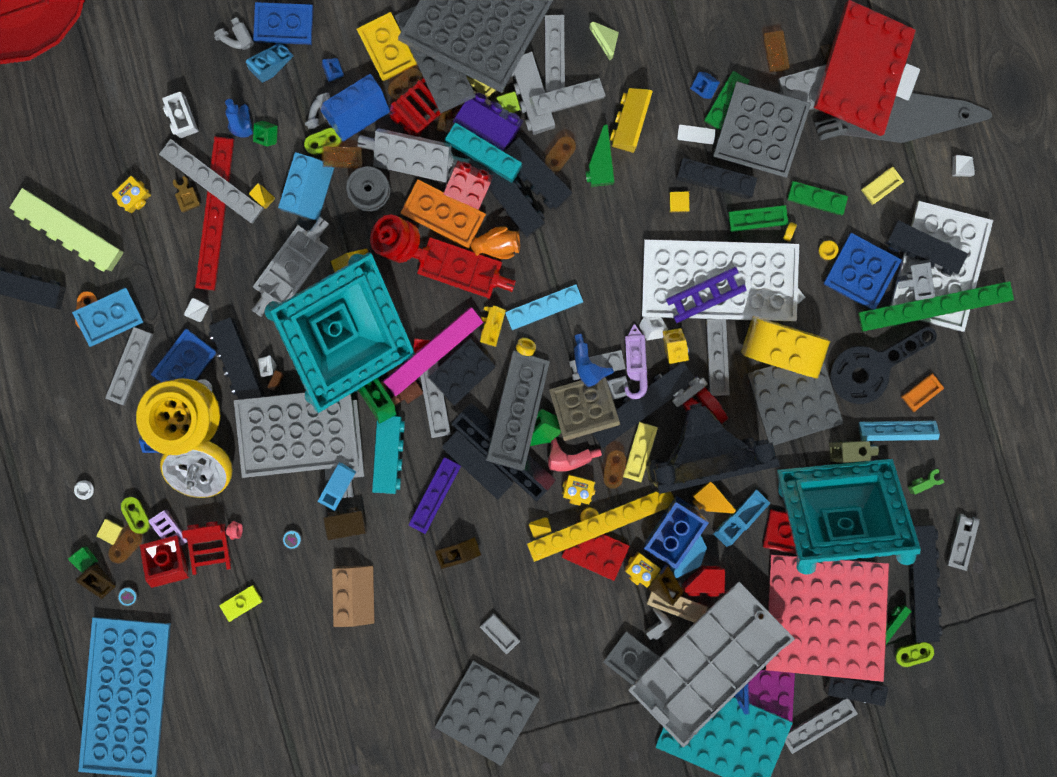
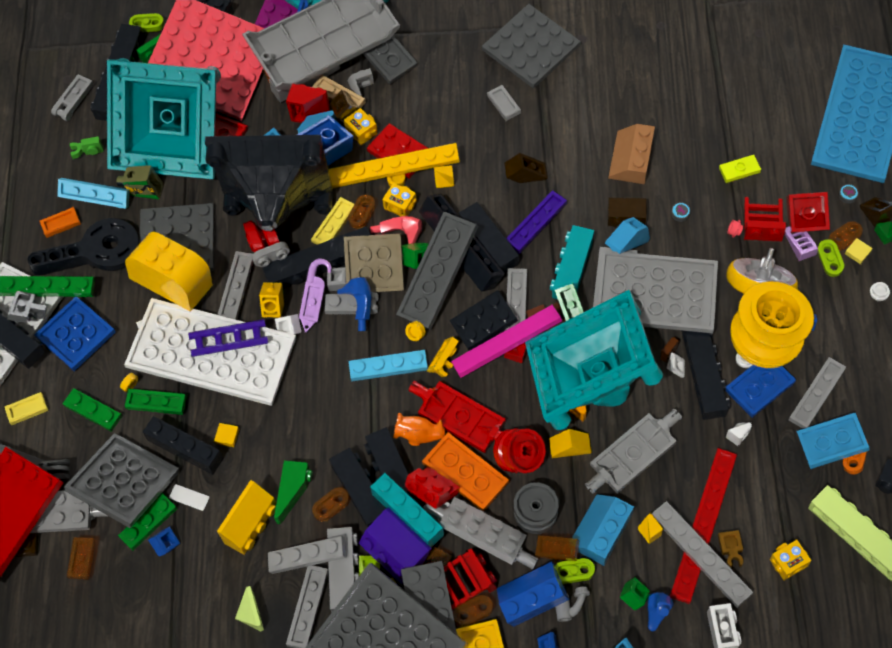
camera: 160 degrees left, 25 degrees down
yellow tile [818,240,838,260] -> none

